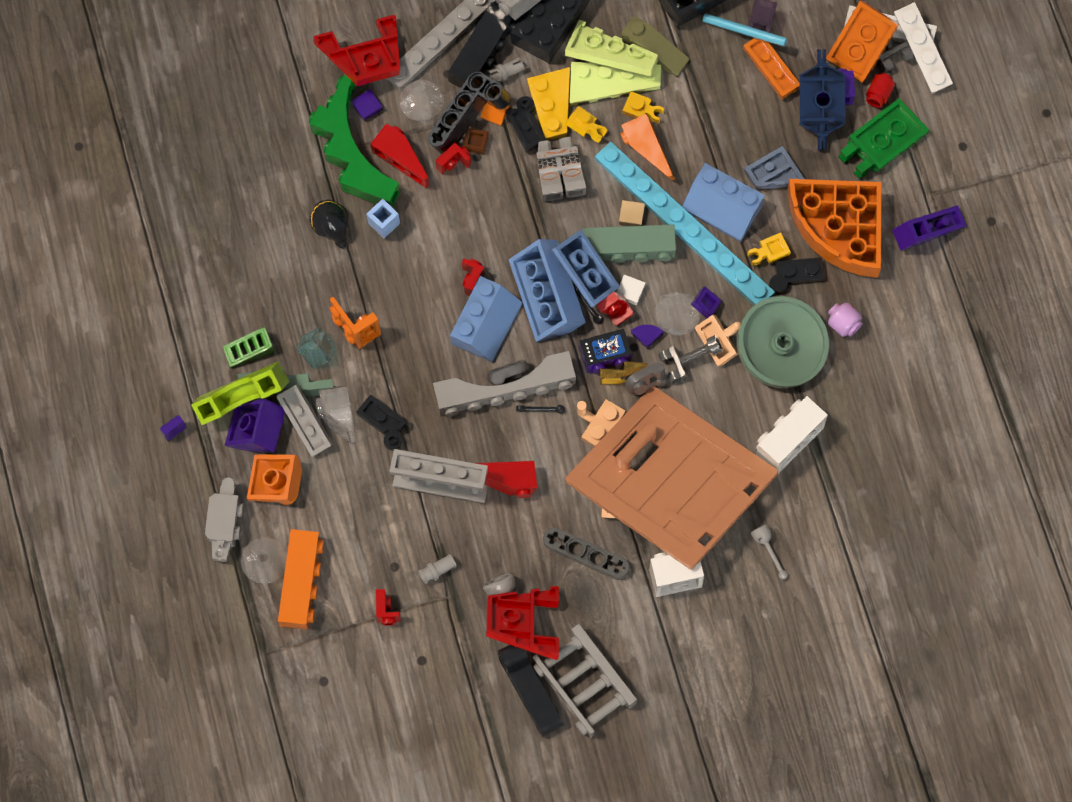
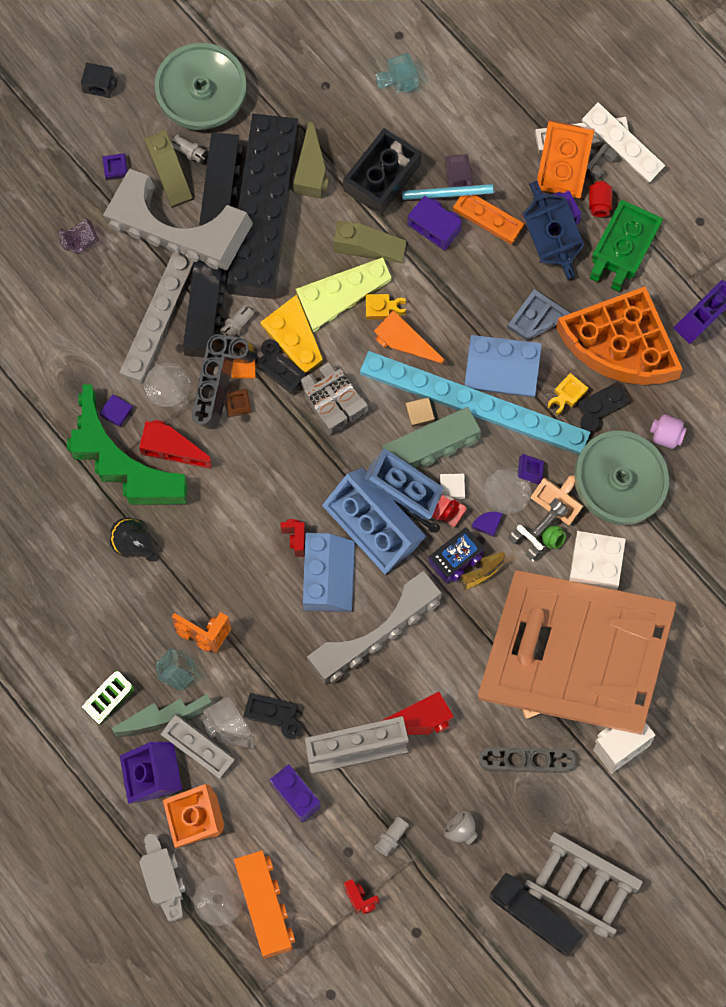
camera: 25 degrees left, 0 degrees up
dark purple tile [160,415,187,441] -> none
lime arch [191,361,289,425] -> none
red wing [313,15,400,86] -> none
light blue brick [366,199,400,238] -> none
red bracket [435,143,471,174] -> none
flat silver plate [486,360,529,385] -> none
red wing [486,586,559,660] -> none
black hinge [516,405,565,414] -> none
yellowish green wing [565,19,658,76] -> none
yellow plate [565,106,607,143] -> none
light nougat plate [577,399,626,447] -> none
flat silver plate [625,362,668,395] -> none
light grey hinge [751,524,788,580] -> none
white brick [756,396,828,474] -> none
none -> dark purple brick [269,764,321,823]
none -> dark purple brick [407,195,462,251]
none -> bright green plate [541,525,566,549]
none -> white brick [569,531,626,590]

